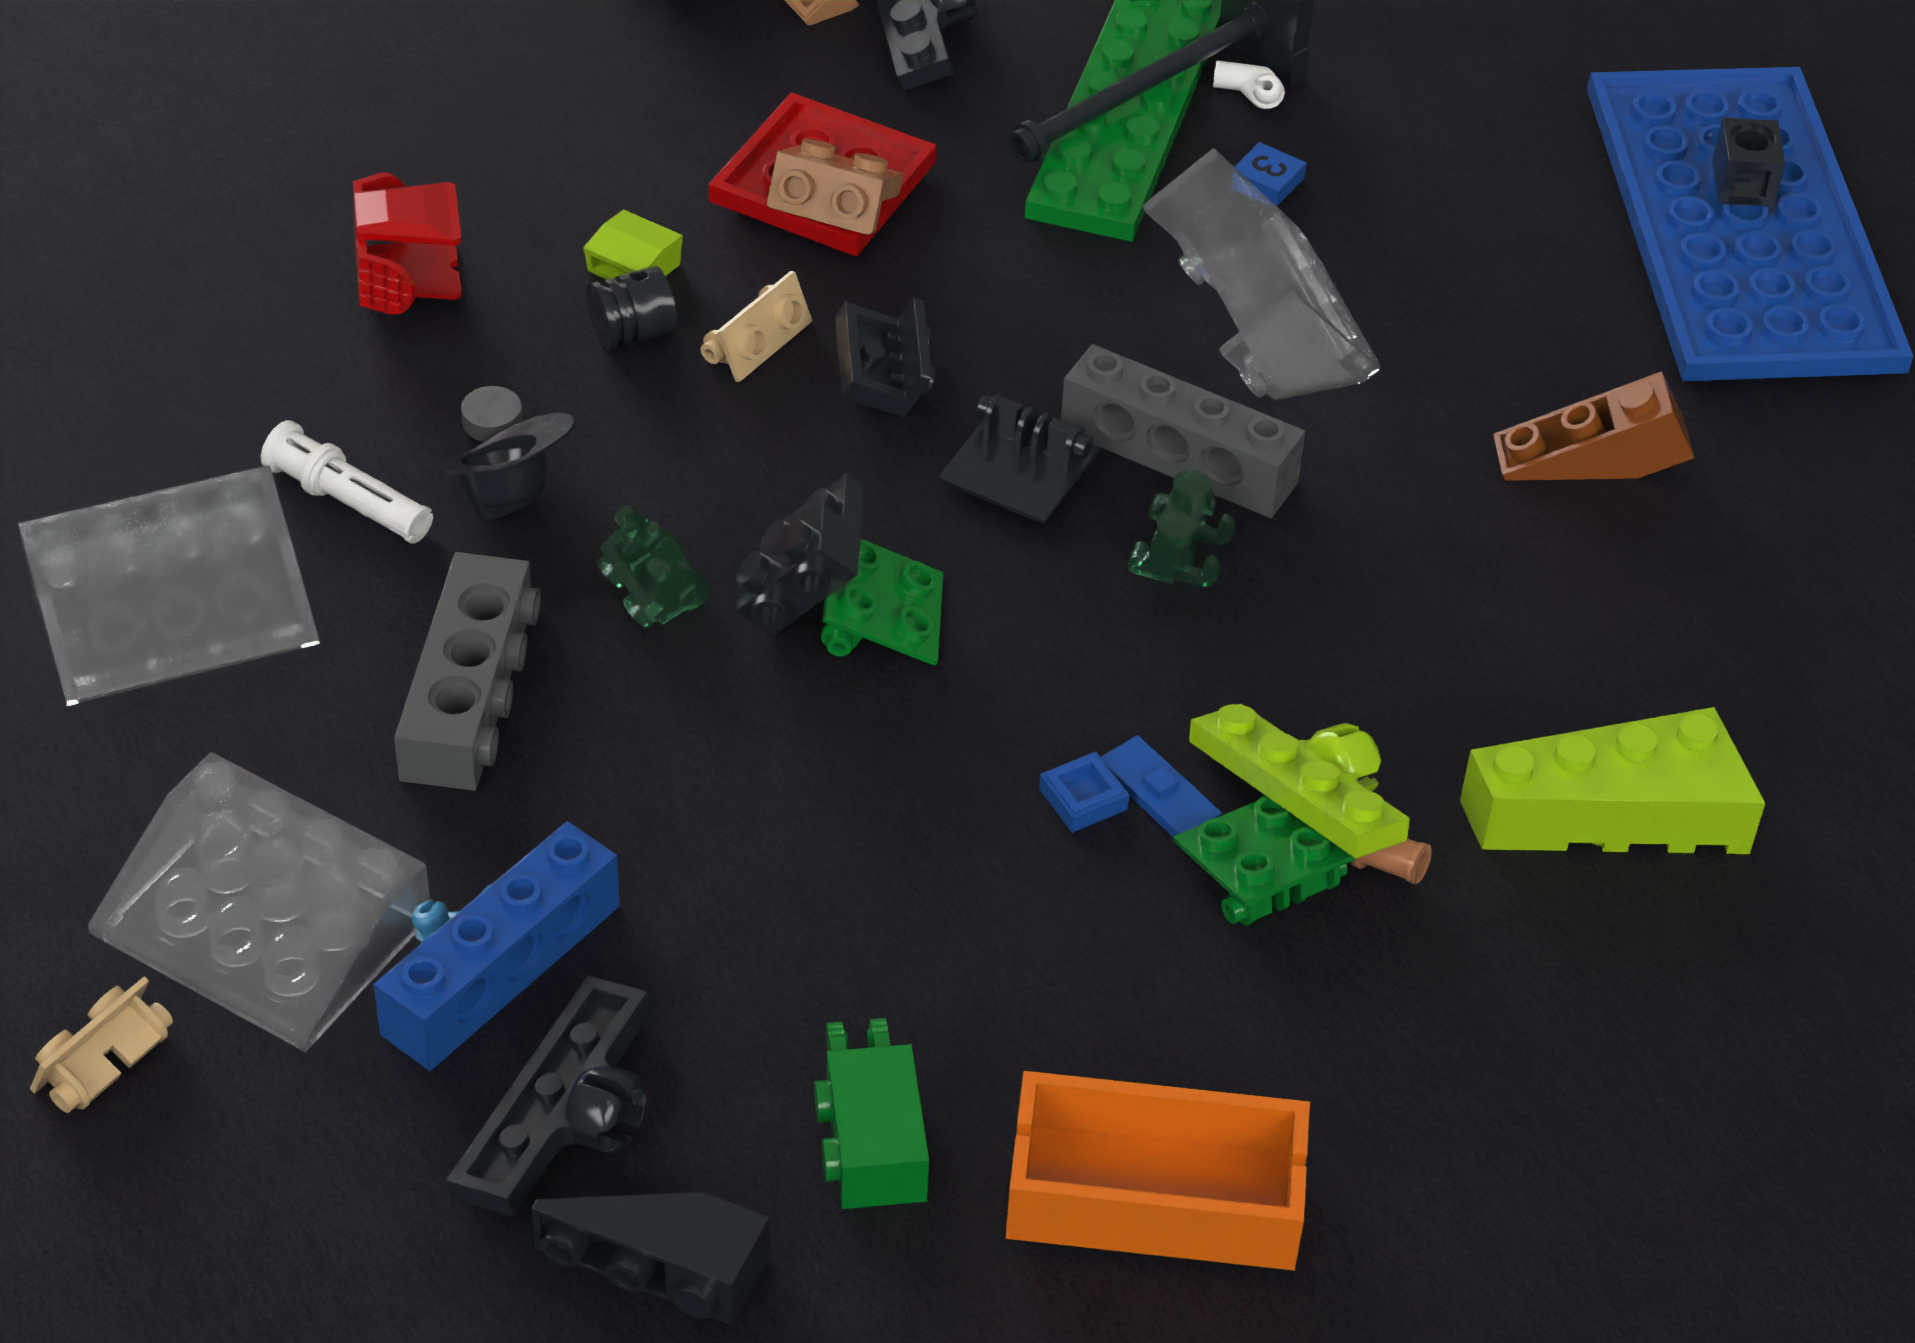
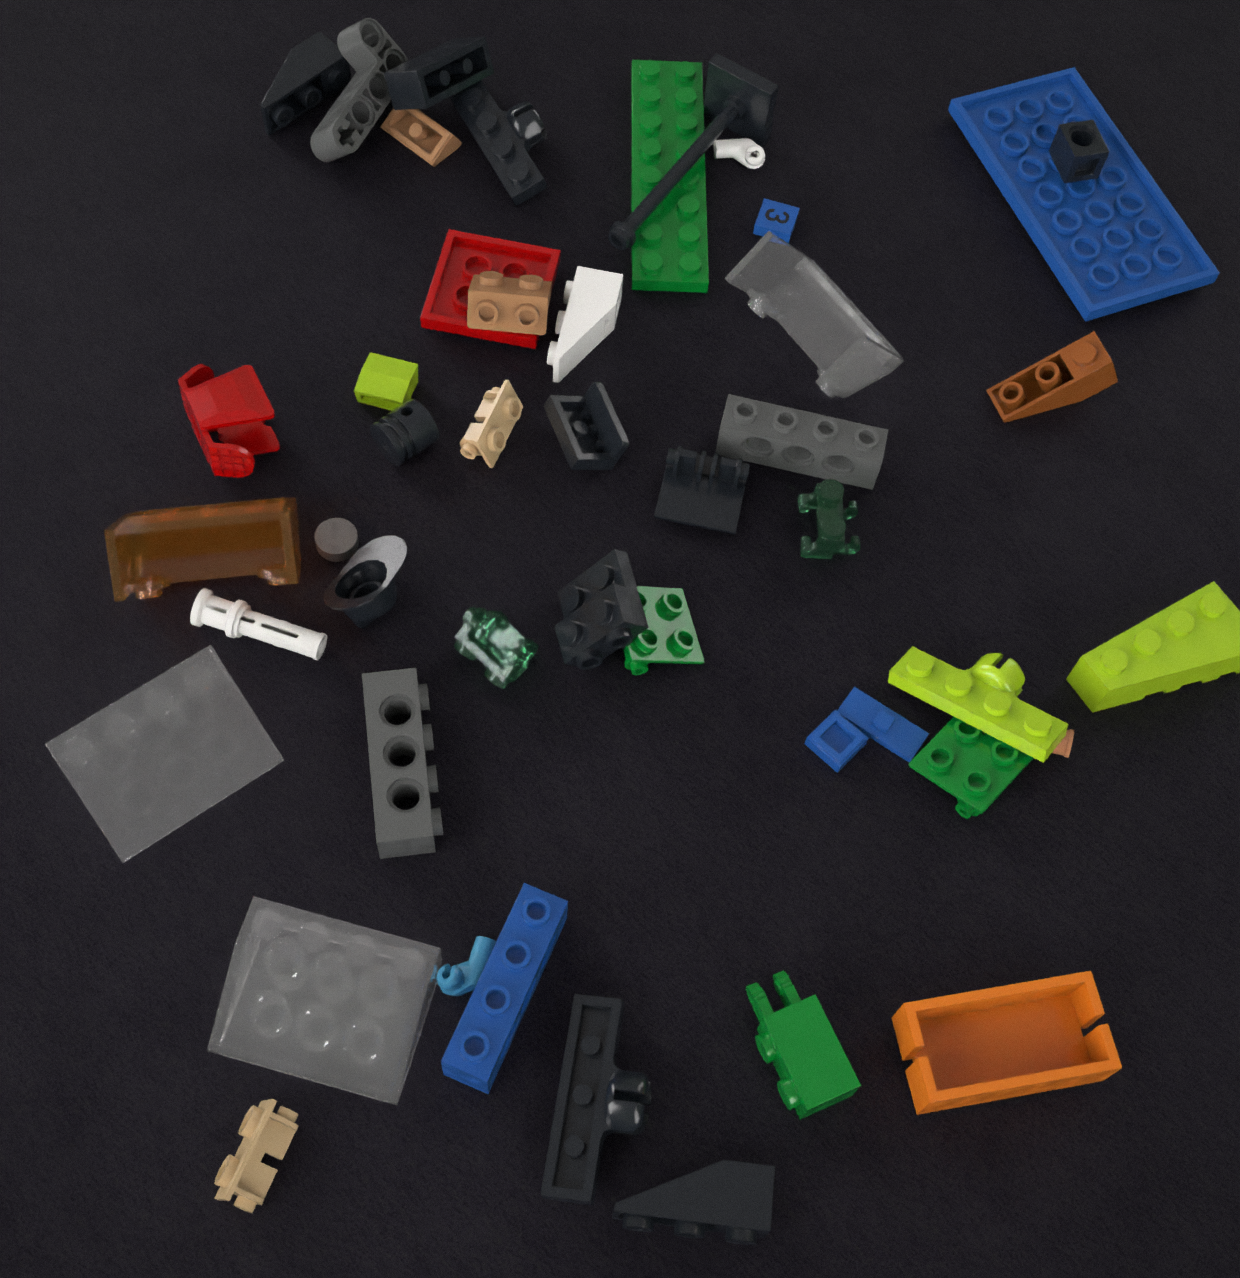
camera: 20 degrees left, 15 degrees up
none -> clear orange windscreen [104,497,302,602]
none -> white slope [547,266,623,383]

